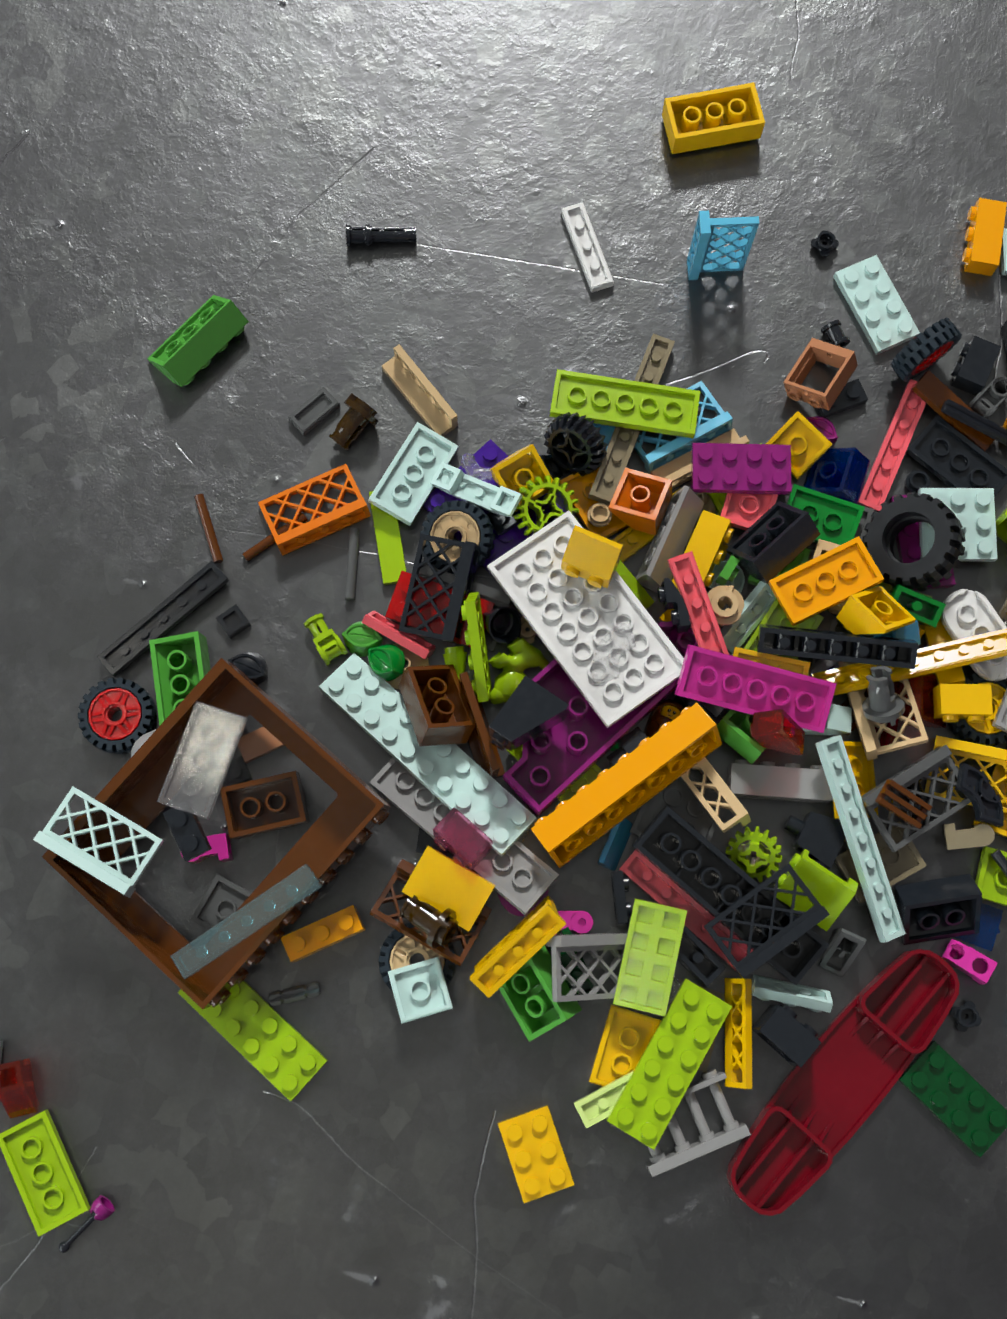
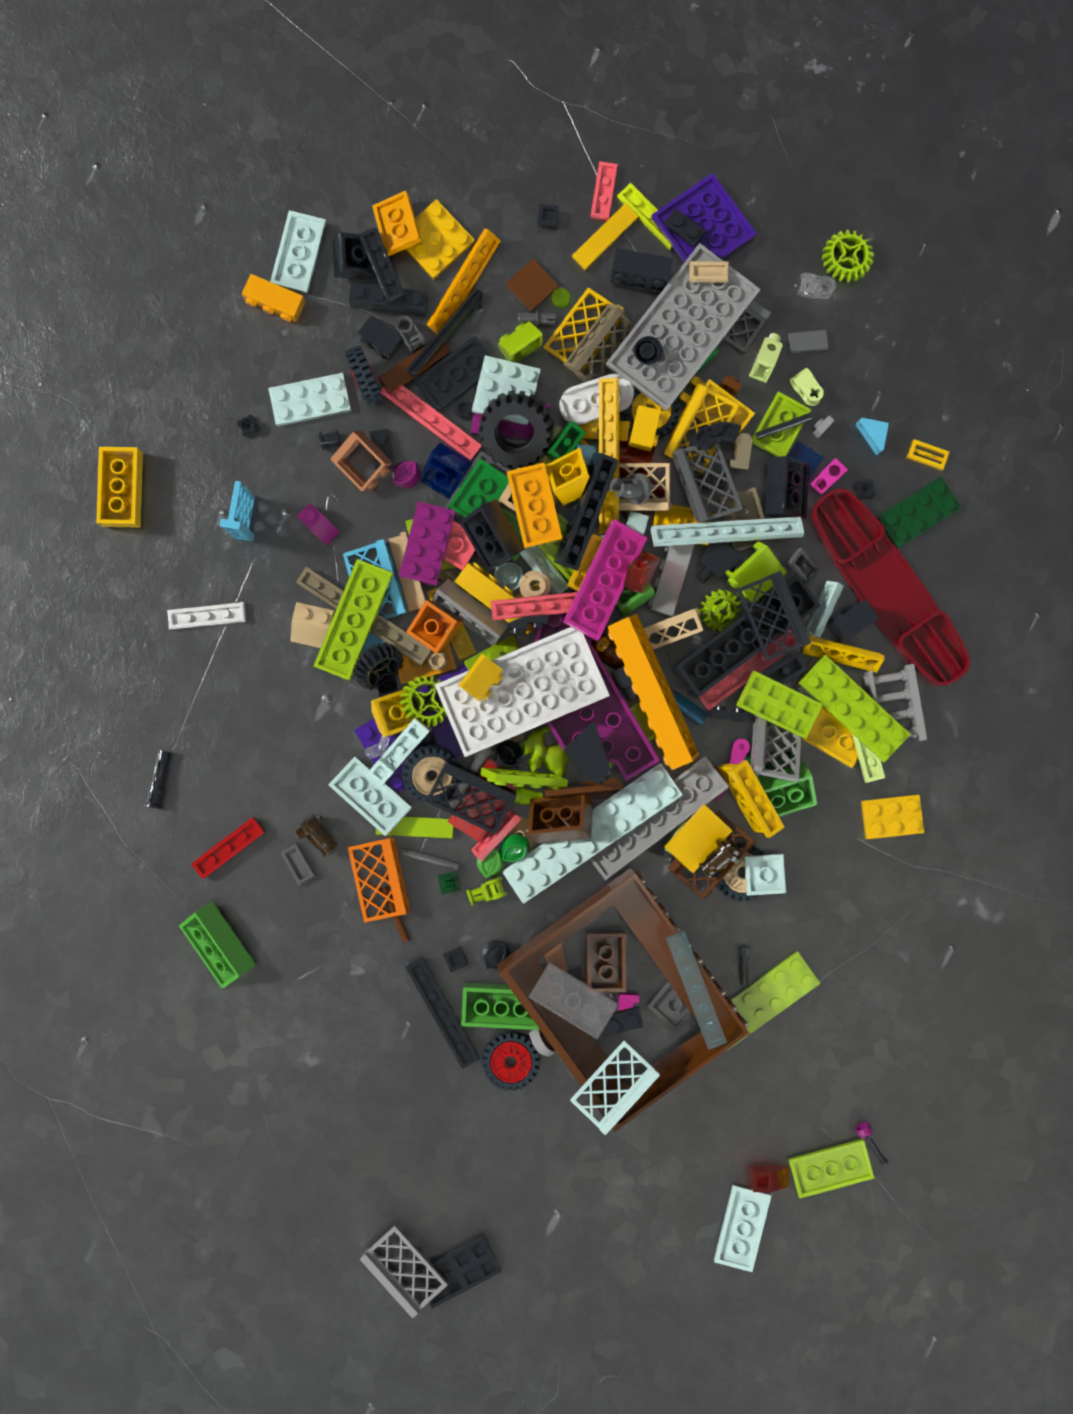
camera: 80 degrees left, 10 degrees up
reddish brown bar [194,494,223,564] -> none
light orange brick [281,905,366,962] -> none
tan fence [382,344,458,437] -> none
clear pink brick [433,807,493,870] -> none
bright green plate [715,555,740,585] -> none
yellow tile [766,411,833,480] -> none
reddish brown tile [875,779,932,829] -> none
none -> red plate [191,817,265,879]
none -> tan slope [291,602,335,648]
none -> magenta slope [297,503,340,546]
none -> dark green tile [438,871,461,895]

